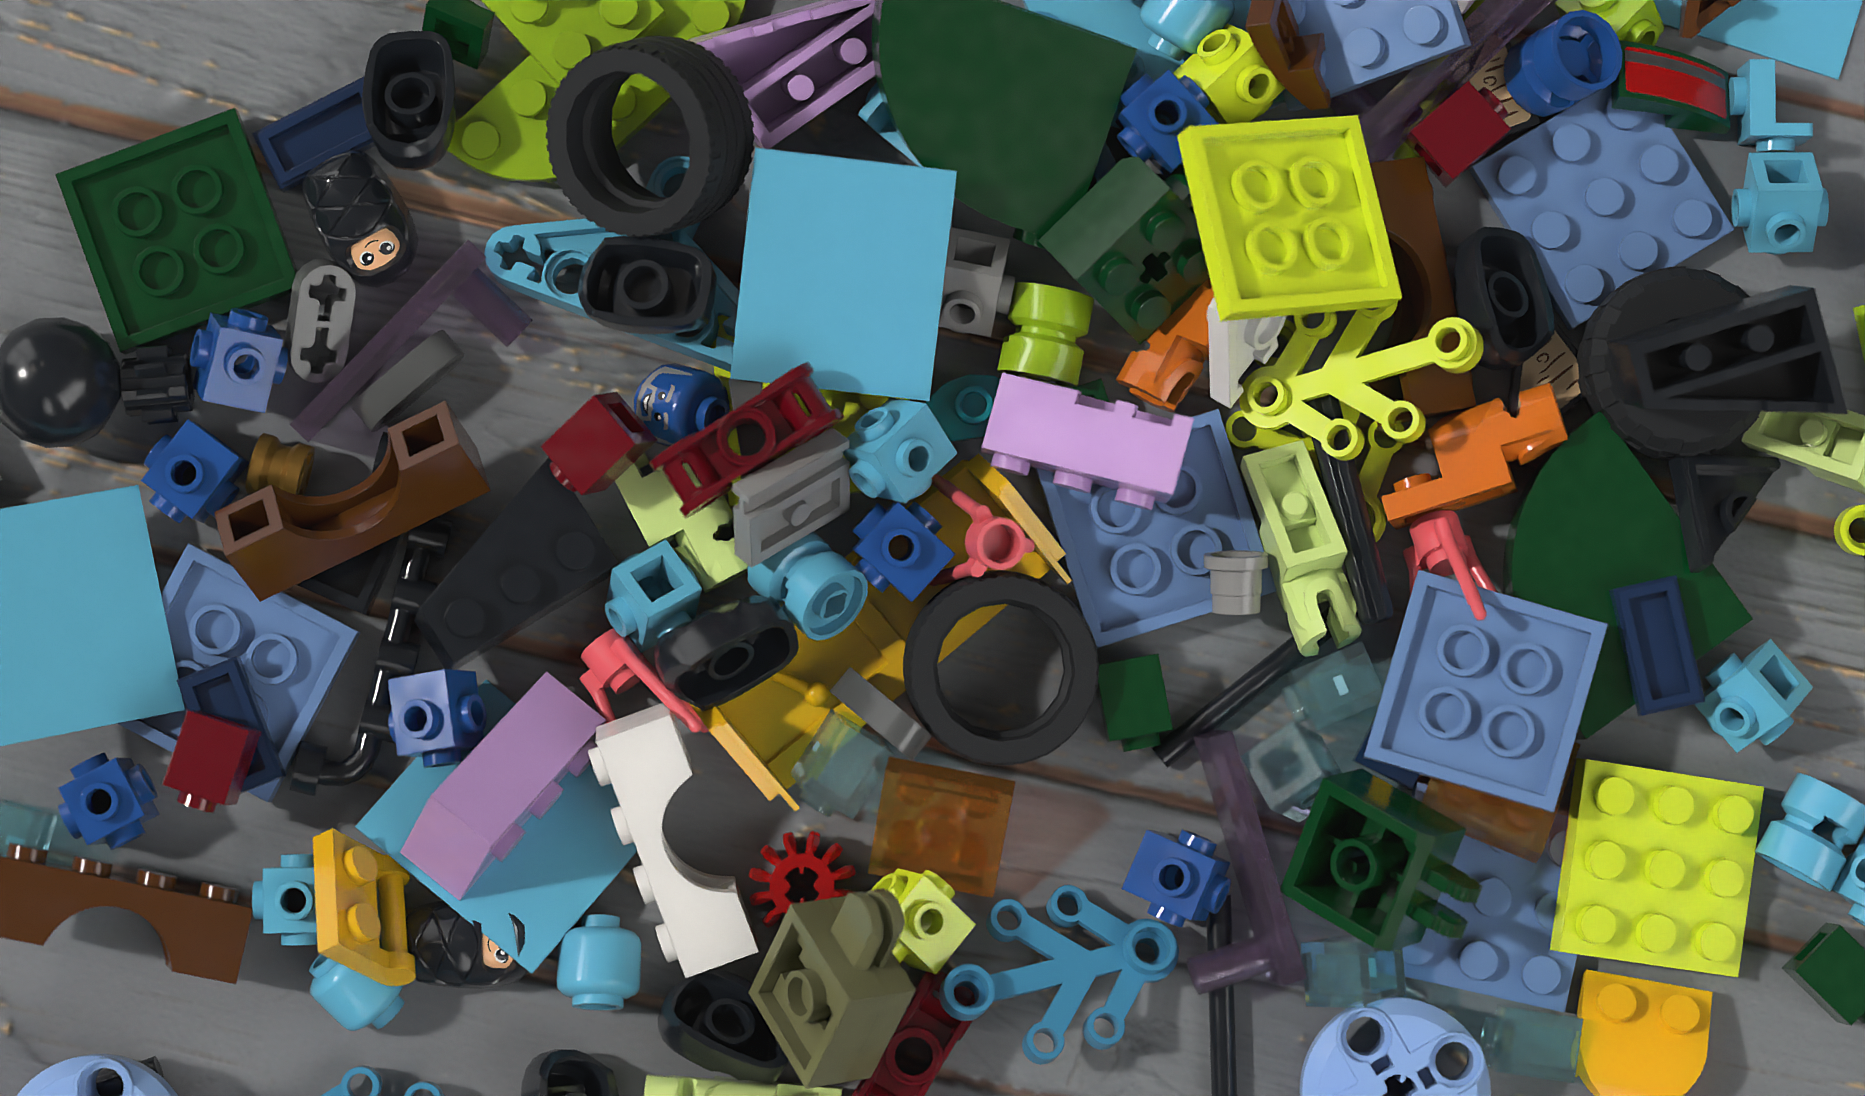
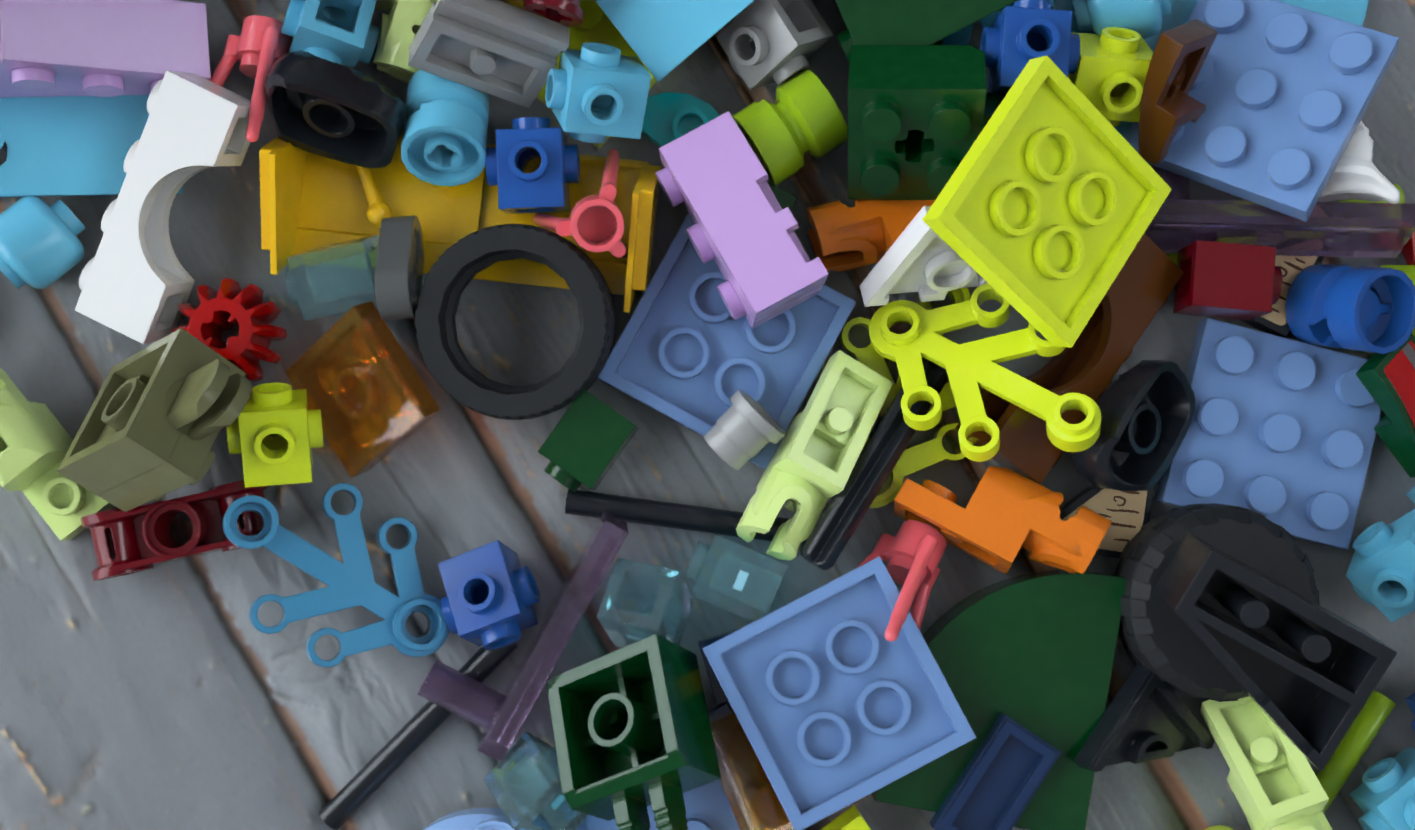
camera: 45 degrees right, 0 degrees up
black piece [657,968,789,1084] -> none

